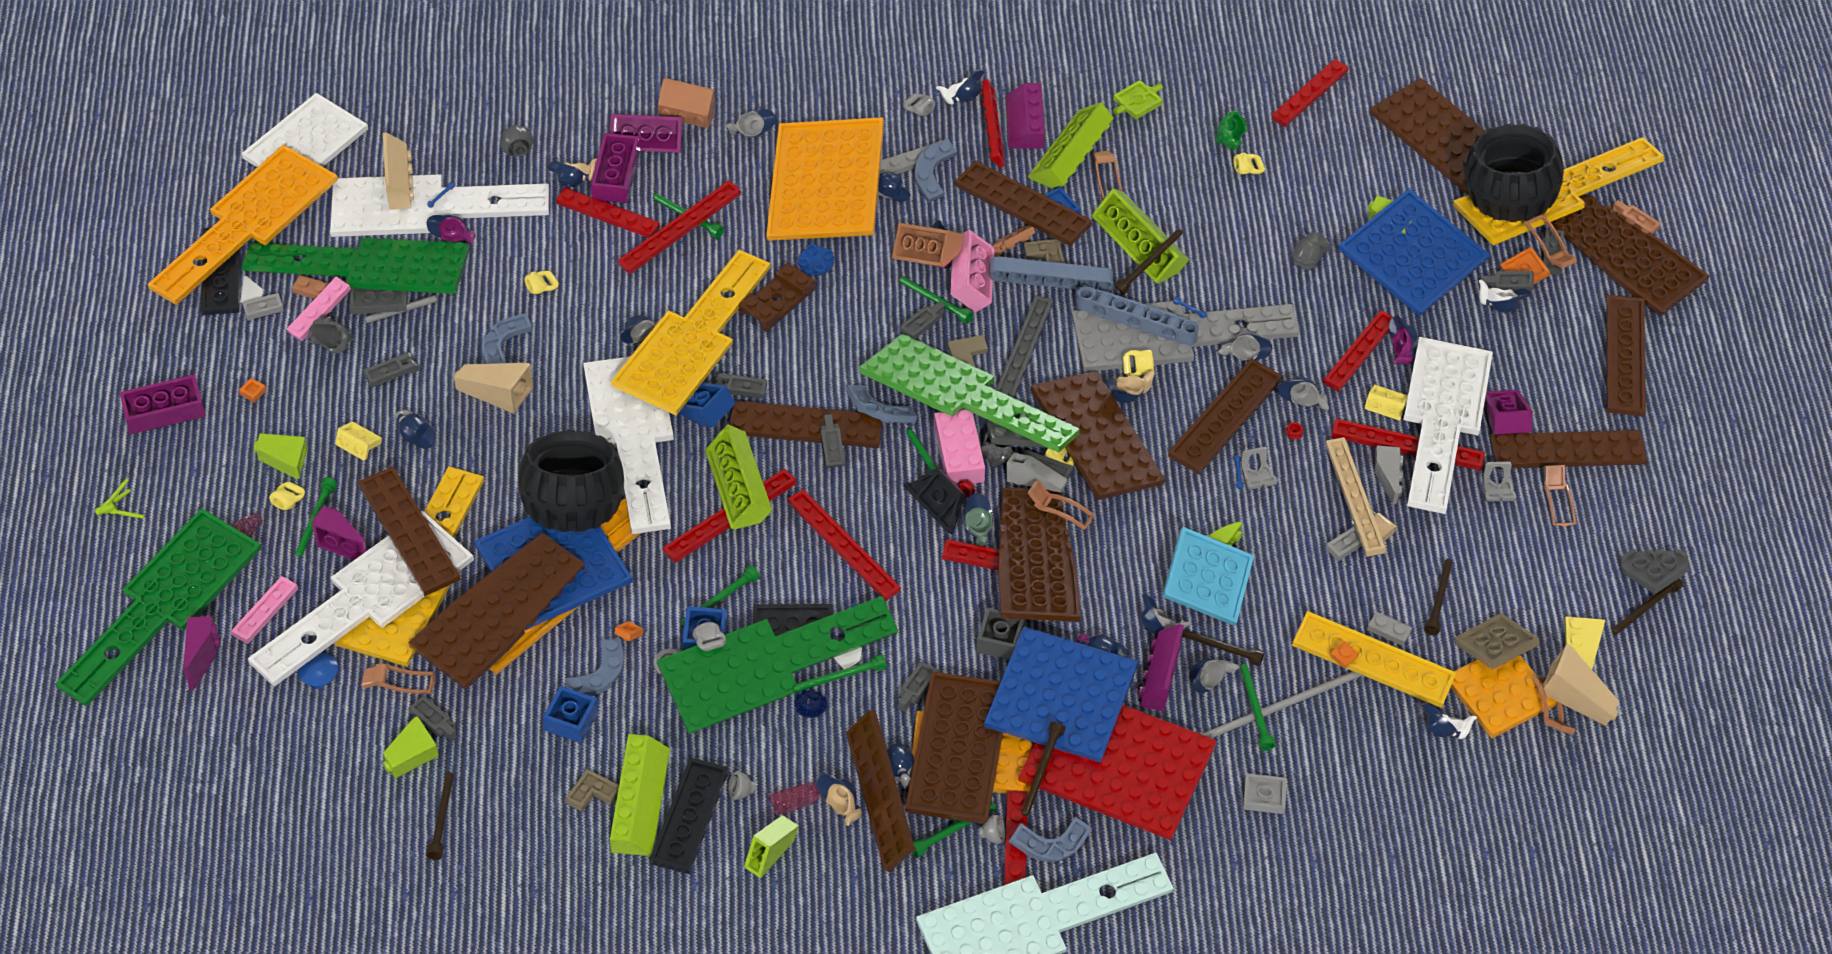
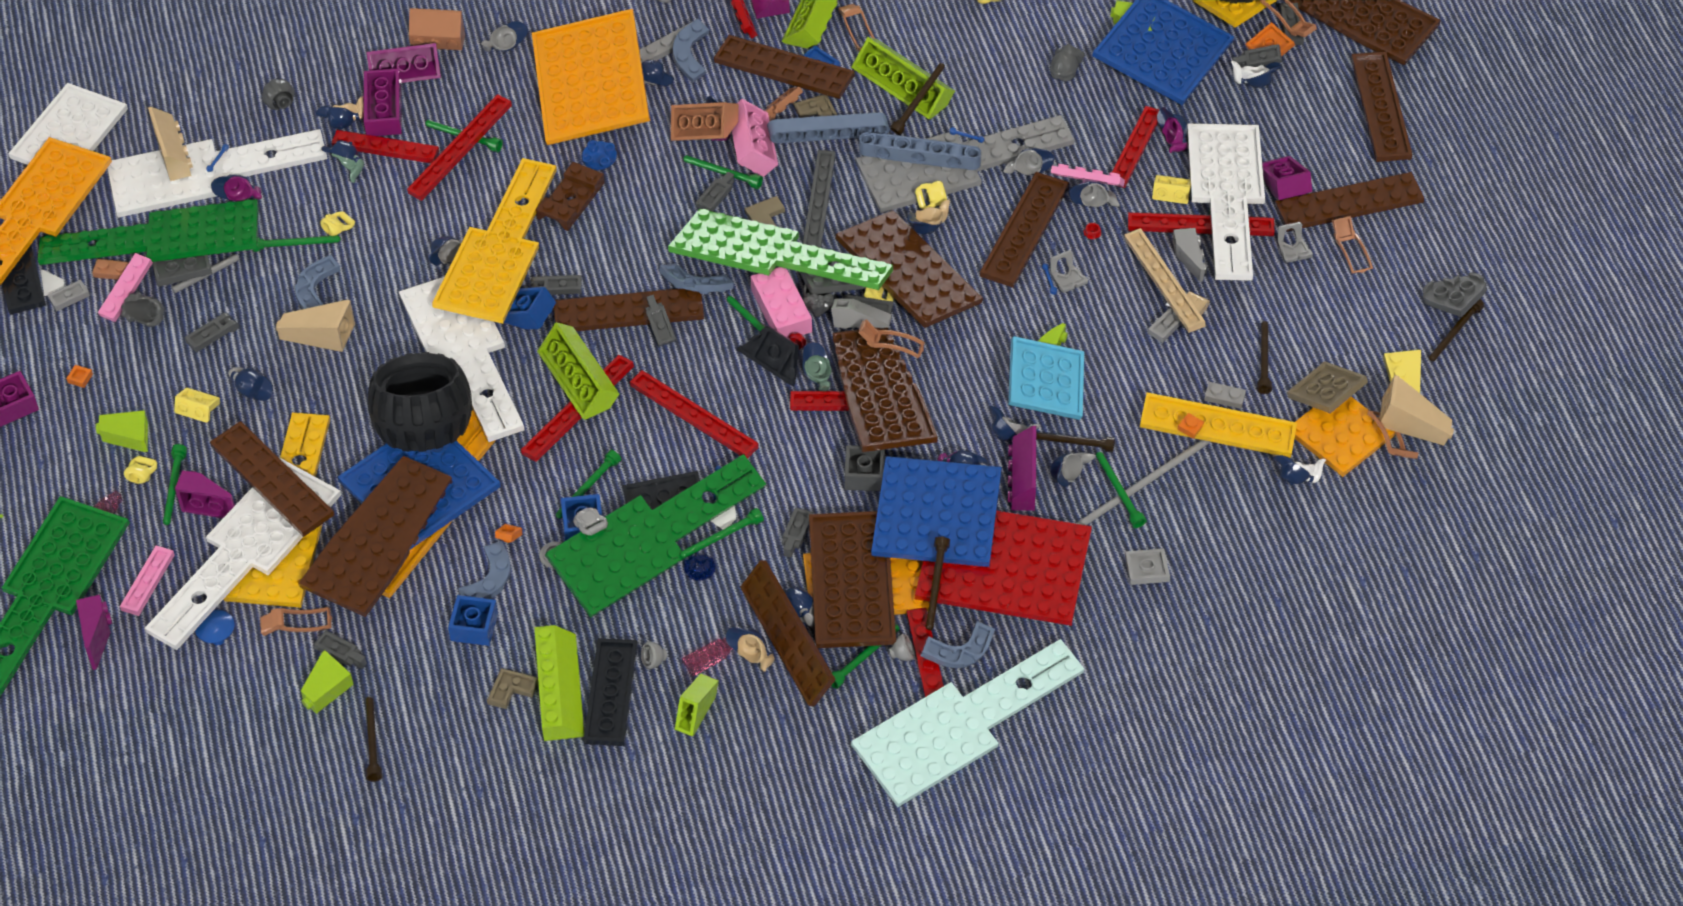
camera: 10 degrees left, 0 degrees up
none -> green piece [253,235,341,252]
none -> hair [321,140,364,183]
none -> bright pink plate [1051,164,1125,187]

